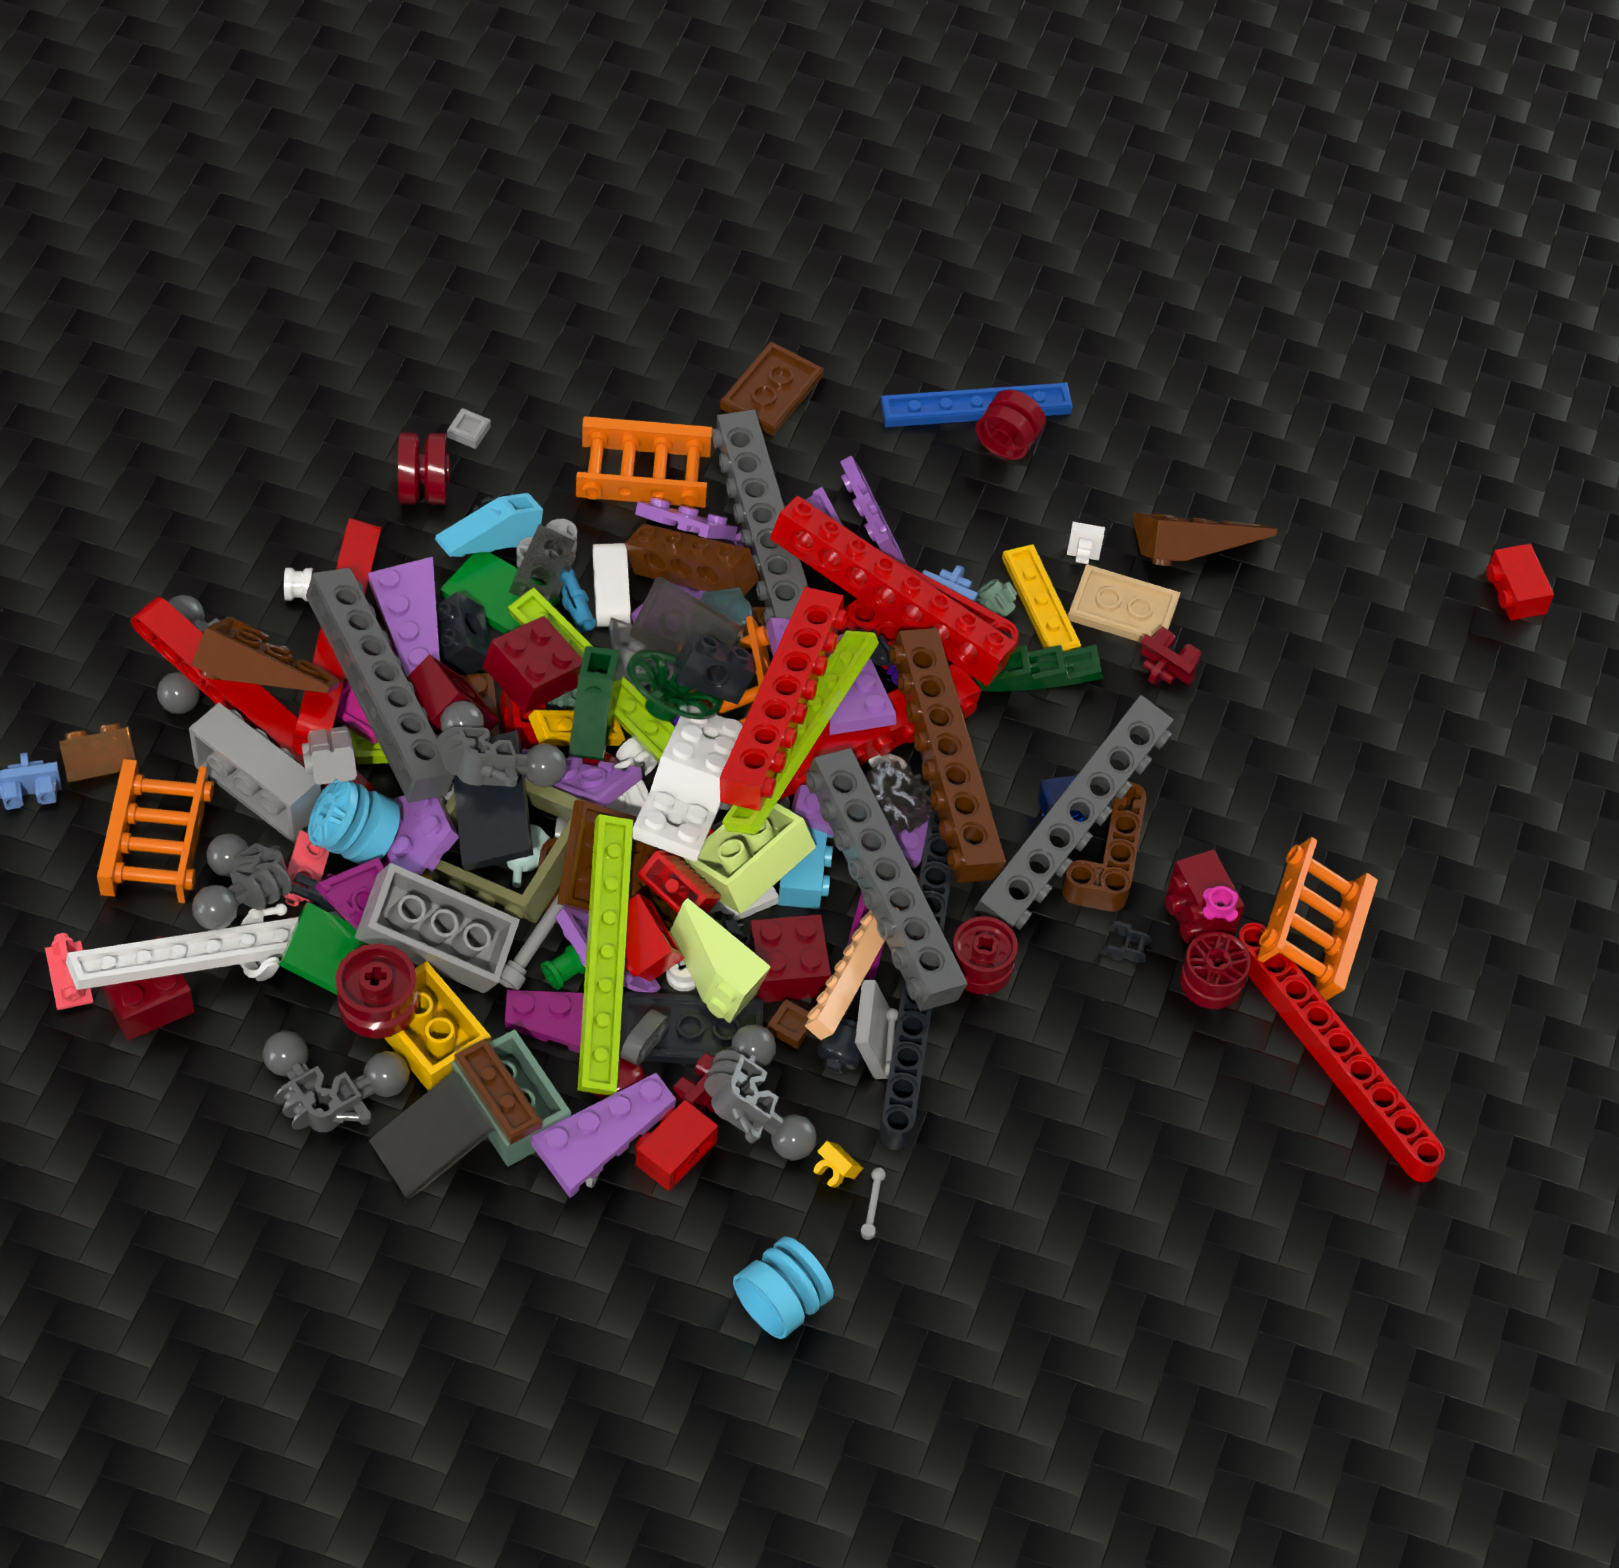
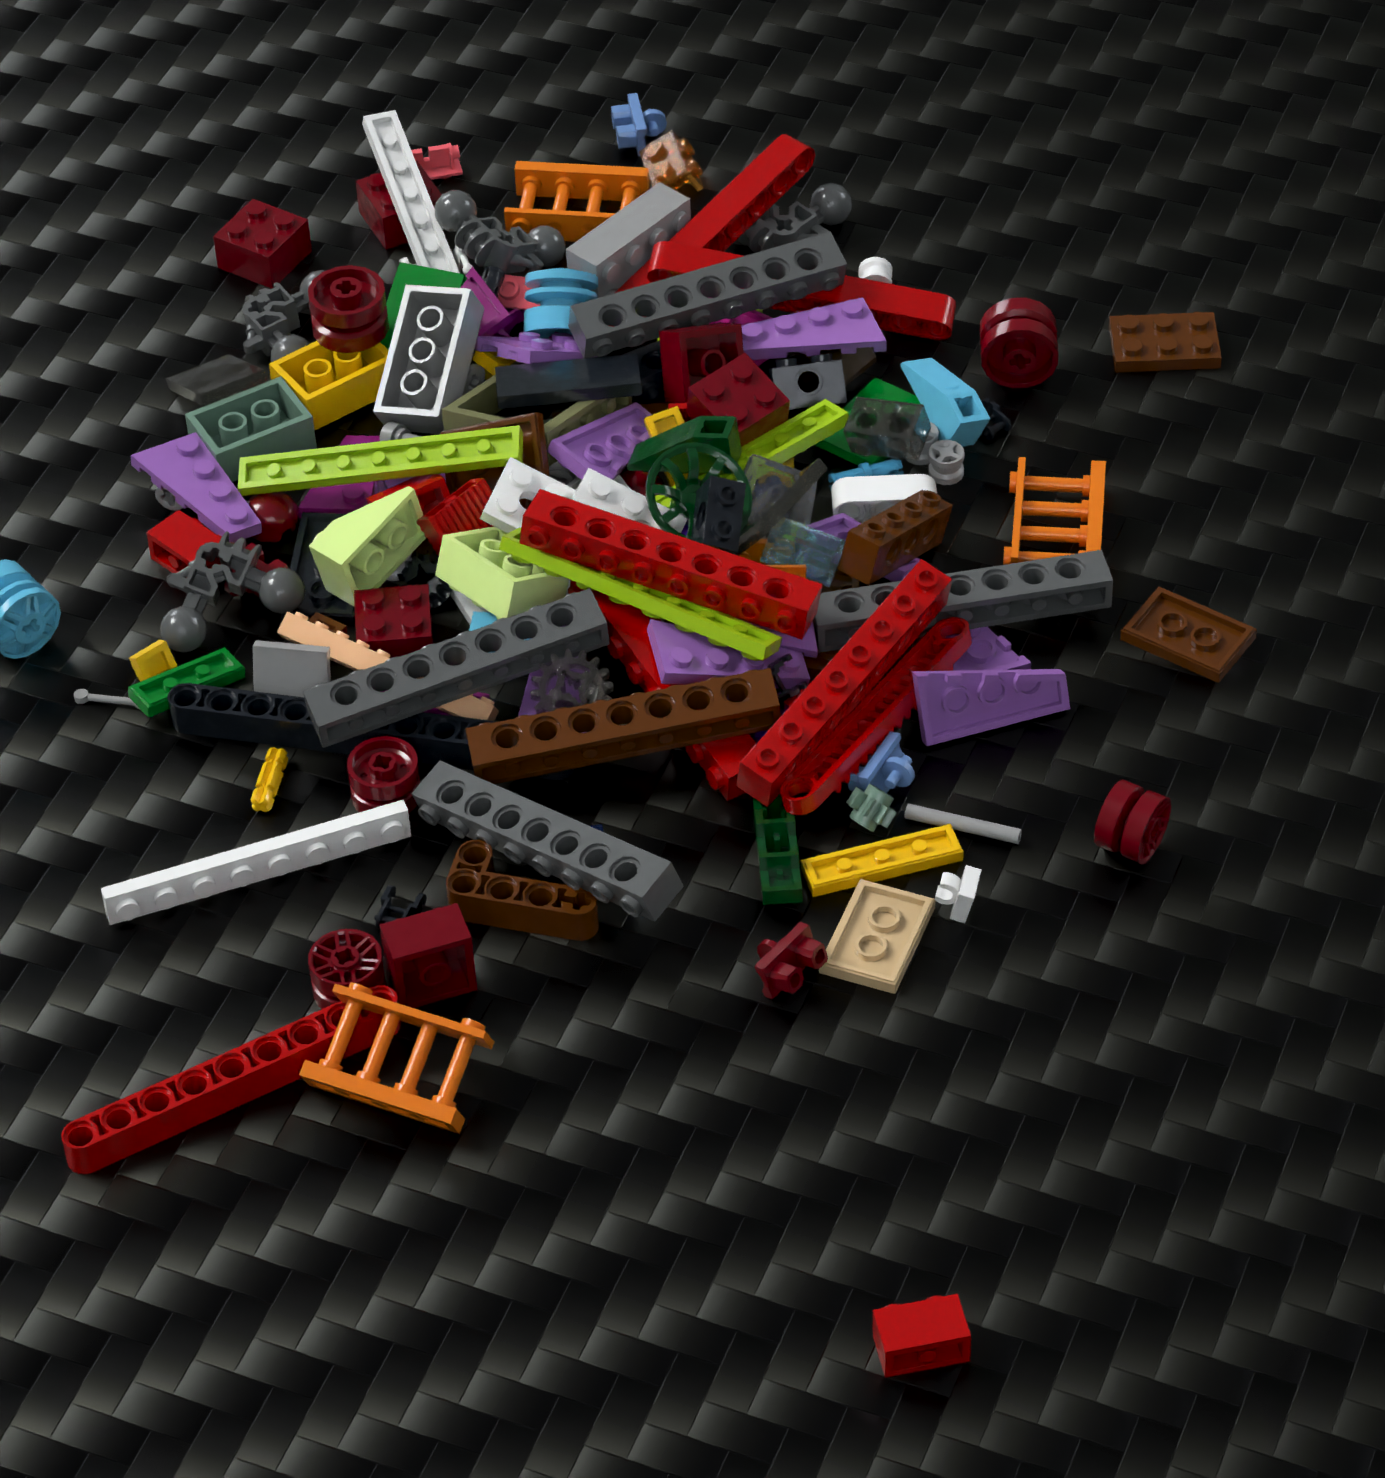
camera: 100 degrees right, 10 degrees down
reddish brown wedge [192,616,341,693] -> none
light grey brick [302,726,357,785] -> none
dark grey piece [437,701,566,788] -> none
light grey tile [447,408,491,449] -> none
reddish brown tile [454,1038,542,1145] -> none
dark grey beam [620,1009,669,1066] -> none
medium lavender wing [635,497,738,540] -> none
blue tile [880,383,1073,427] -> none
reddish brown wedge [1132,512,1278,566] -> none
dark pink plate [1203,886,1238,922] -> none
none -> white plate [101,800,411,925]
none -> green tile [128,647,245,718]
none -> dark red brick [213,199,312,289]
none -> yellow axle [250,747,288,813]
none -> light grey bar [904,803,1022,844]
none -> reddish brown plate [1109,312,1222,373]

